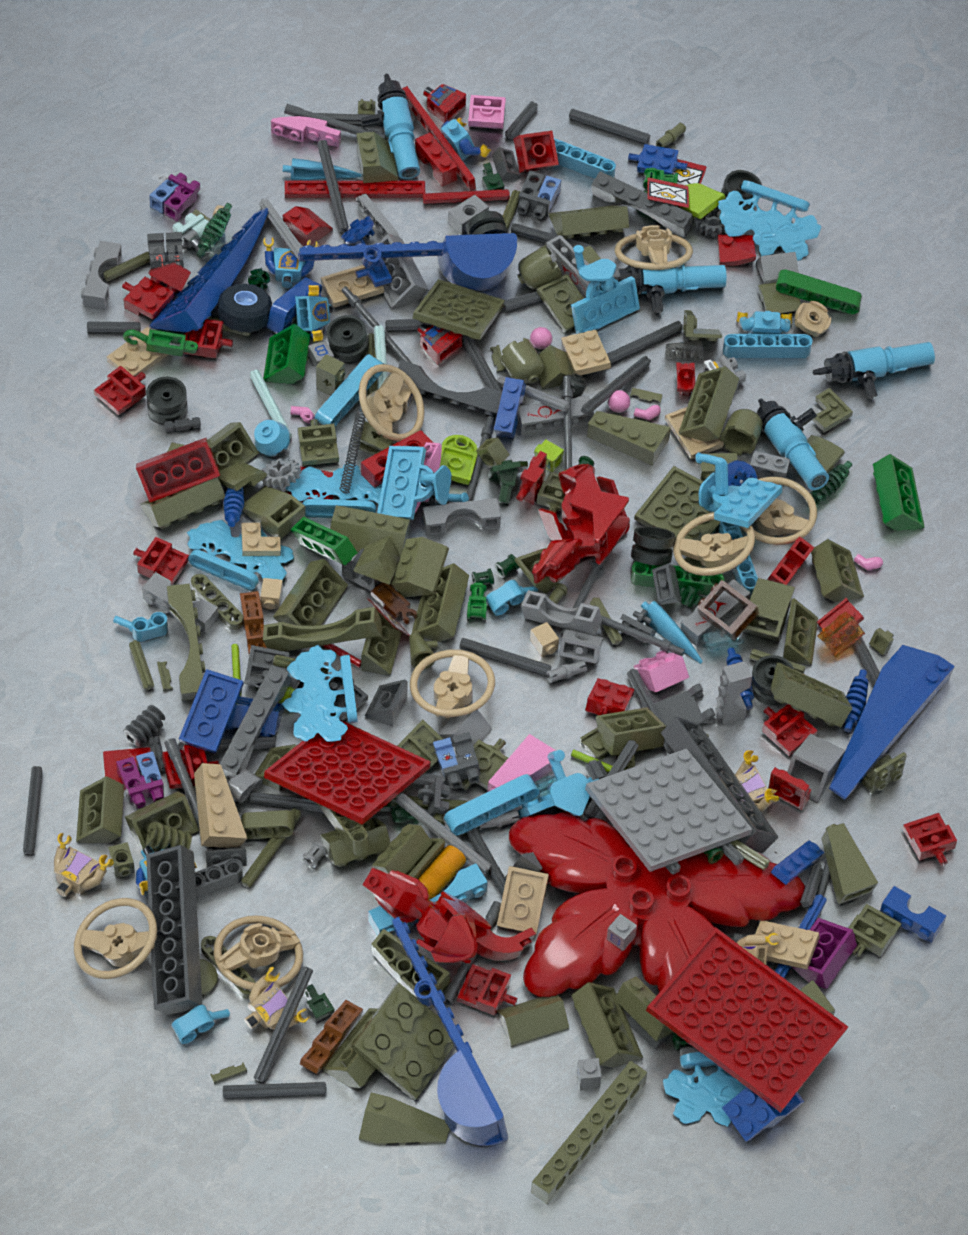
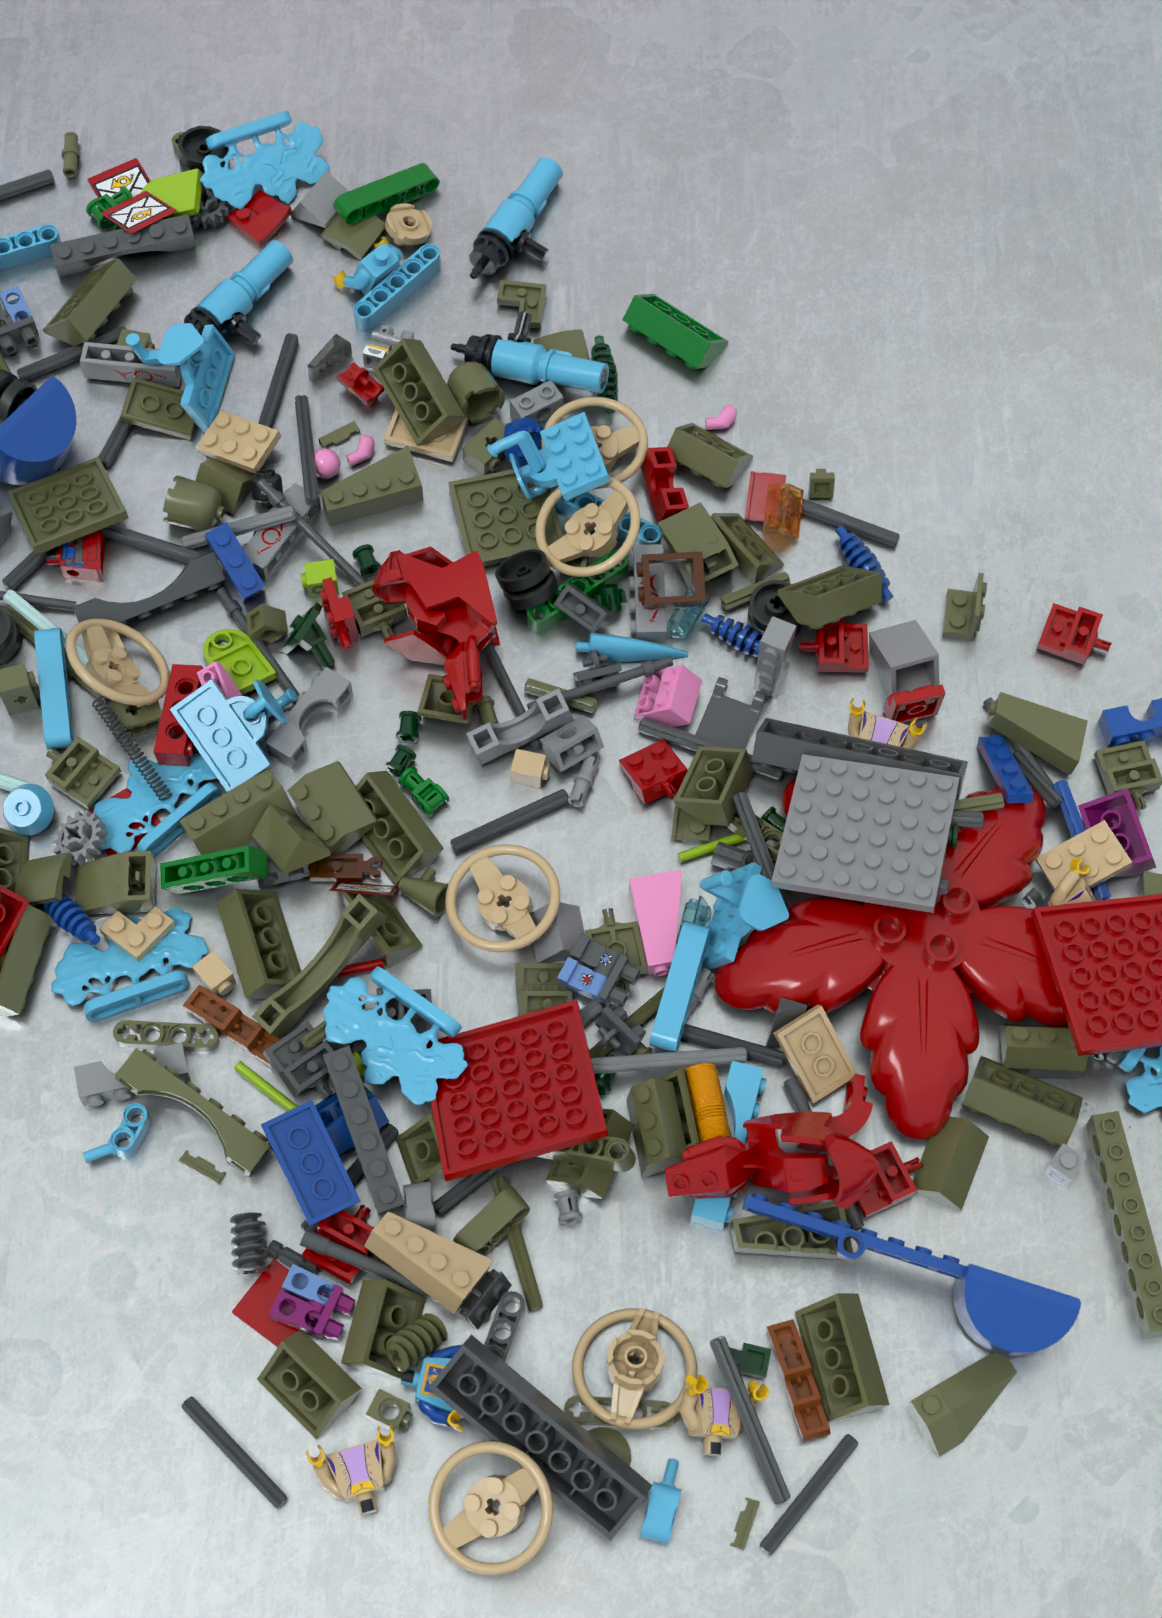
camera: 45 degrees left, 10 degrees up
olive axle [129,640,154,691] -> none
red plate [133,537,189,585] -> none
bright pink arm [290,406,315,423] -> none
olive piece [351,983,454,1100] -> none
dark grey slope [365,679,408,727] -> none
medium azure beam [486,580,538,616] -> none
olive piece [490,345,506,373] -> none
olive cylinder [517,245,562,289] -> none
bright pink piece [530,327,553,350] -> none
light grey brick [607,914,637,951] -> none
tan piece [614,225,693,270] -> none
blue plate [628,144,687,175] -> none
olive bracket [683,310,722,341] -> none
blue wedge [829,645,955,800] -> none

